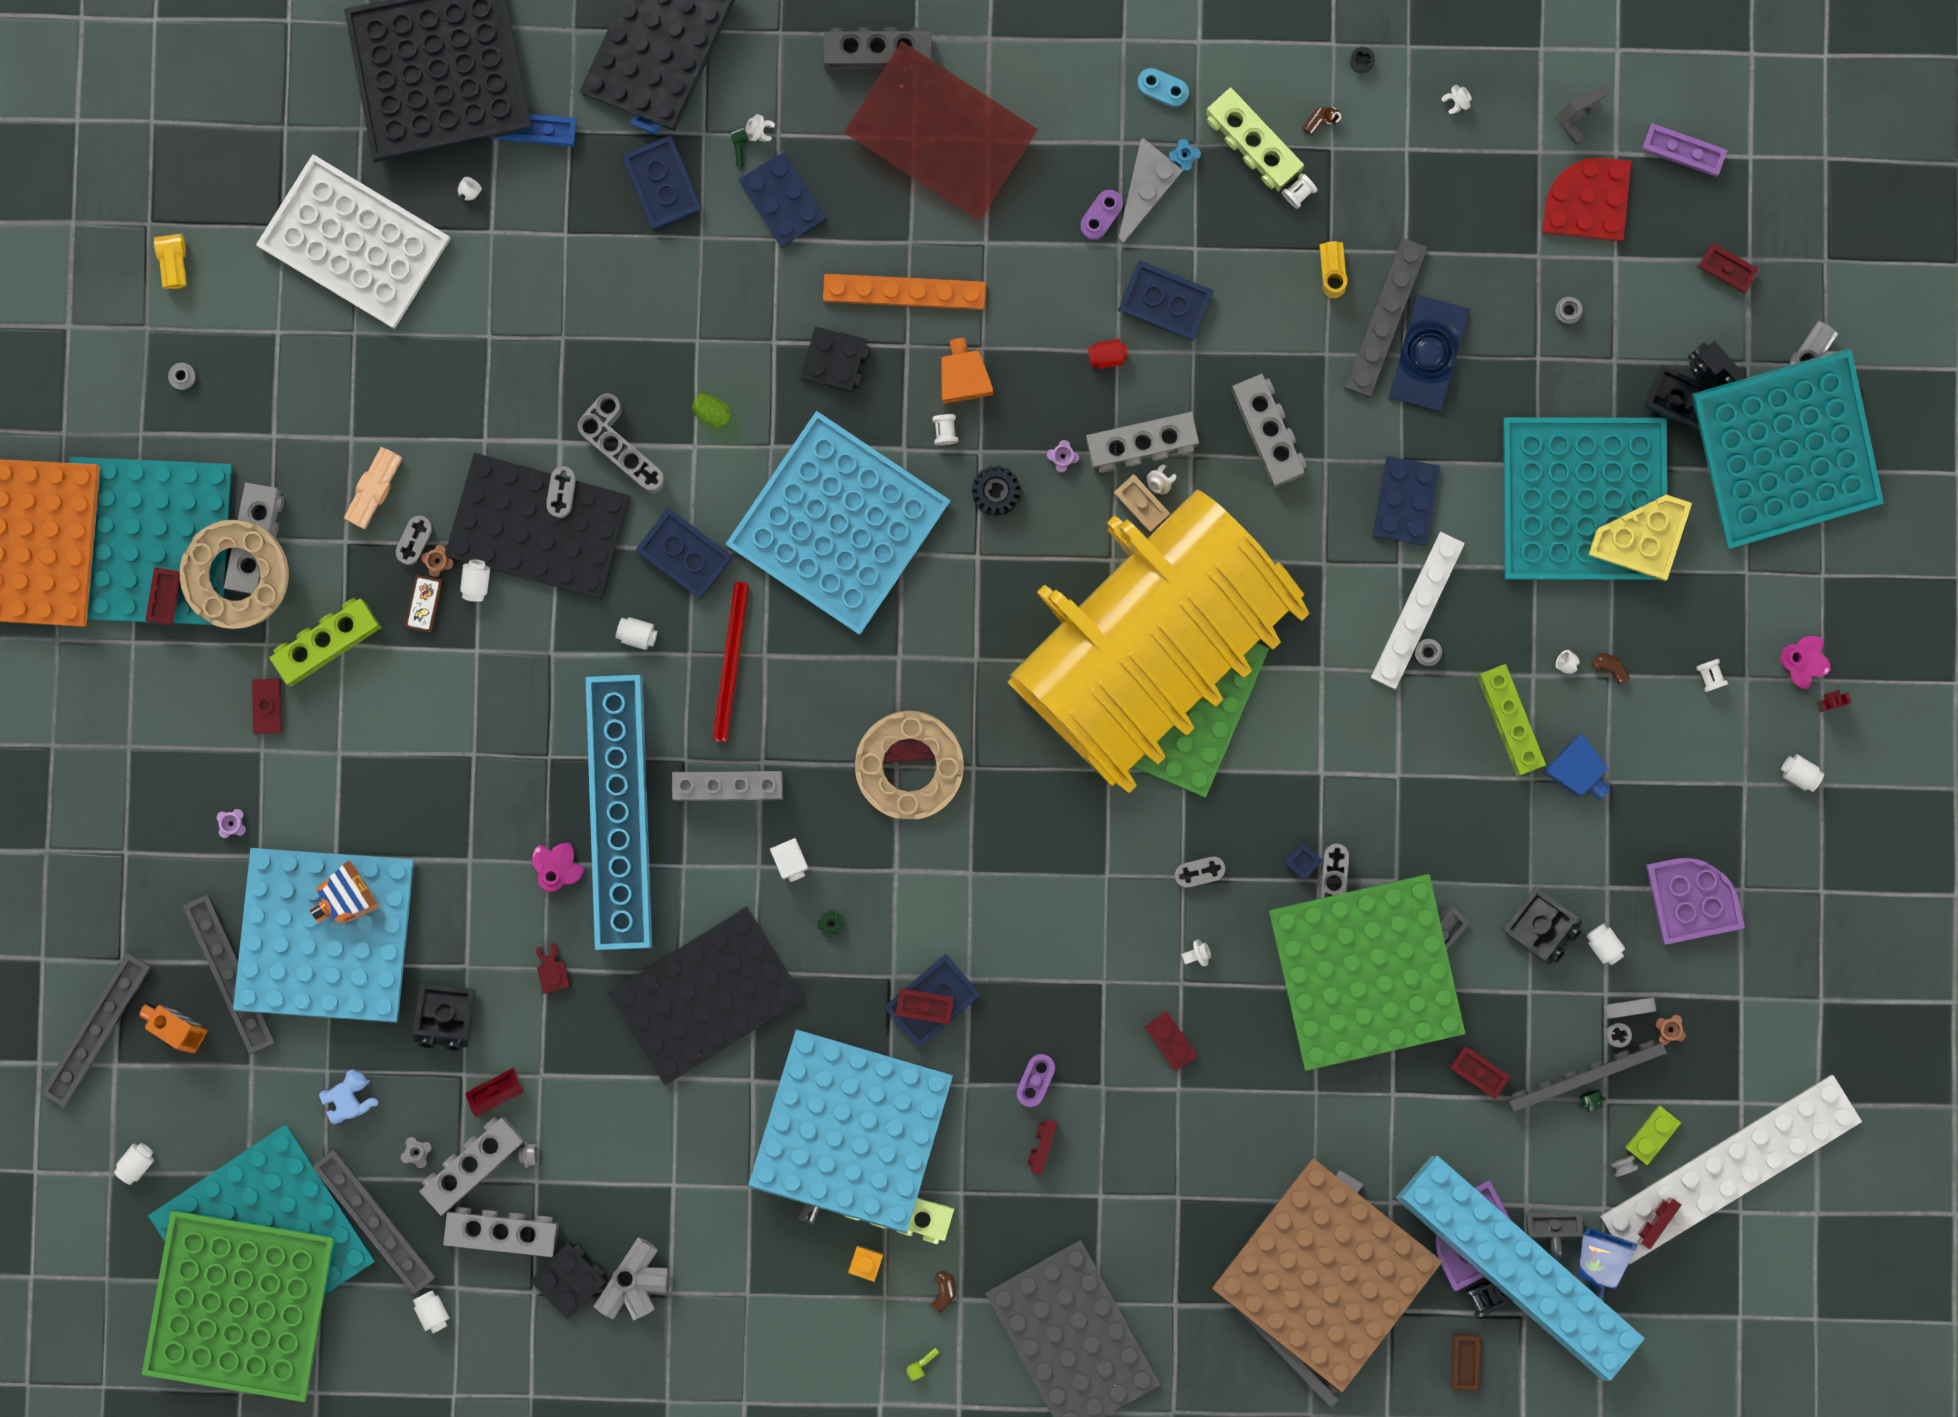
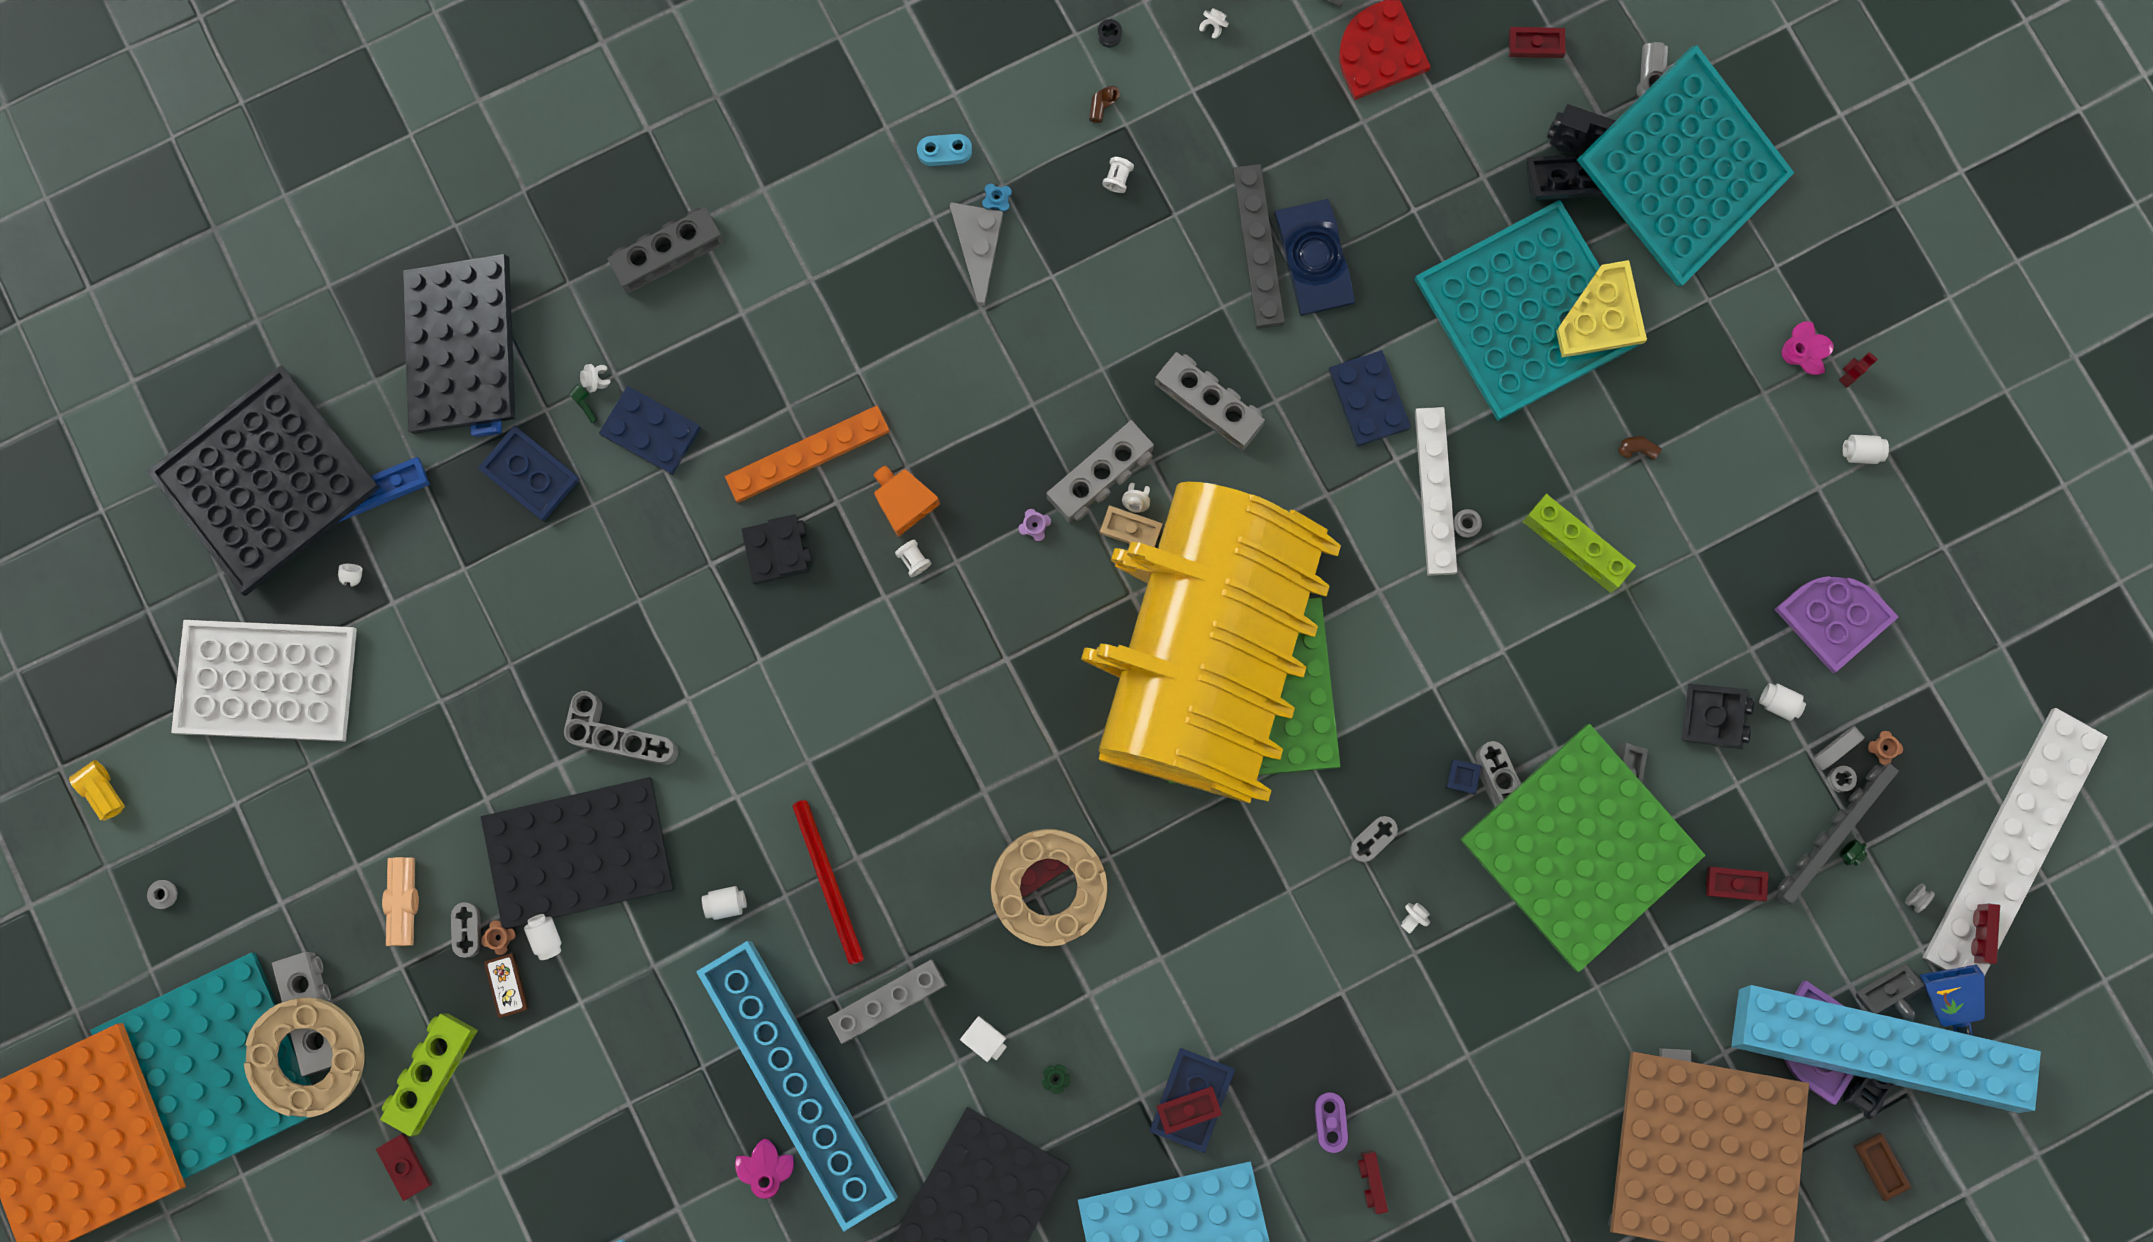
camera: 30 degrees left, 5 degrees down
dark red plate [145,567,181,626] -> none
light grey beam [547,466,576,518] -> none
dark blue plate [635,508,733,600] -> none
clear neon green brick [691,392,732,429] -> none
medium azure plate [725,411,951,635] -> none
clear red plate [844,41,1038,220] -> none
black bush [972,465,1021,516] -> none
medium lavender plate [1080,190,1123,240] -> none
red brick [1088,339,1128,369] -> none
dark blue plate [1118,260,1214,341] -> none
dark red plate [1144,1011,1198,1072] -> none
yellowish green brick [1206,87,1304,192] -> none
yellow piece [1319,241,1348,299] -> none
blue torso [1542,733,1611,800] -> none
light grey plate [1555,297,1583,324] -> none
white hinge [1556,650,1580,674] -> none
lime plate [1625,1105,1681,1166] -> none
white bush [1696,659,1728,692] -> none

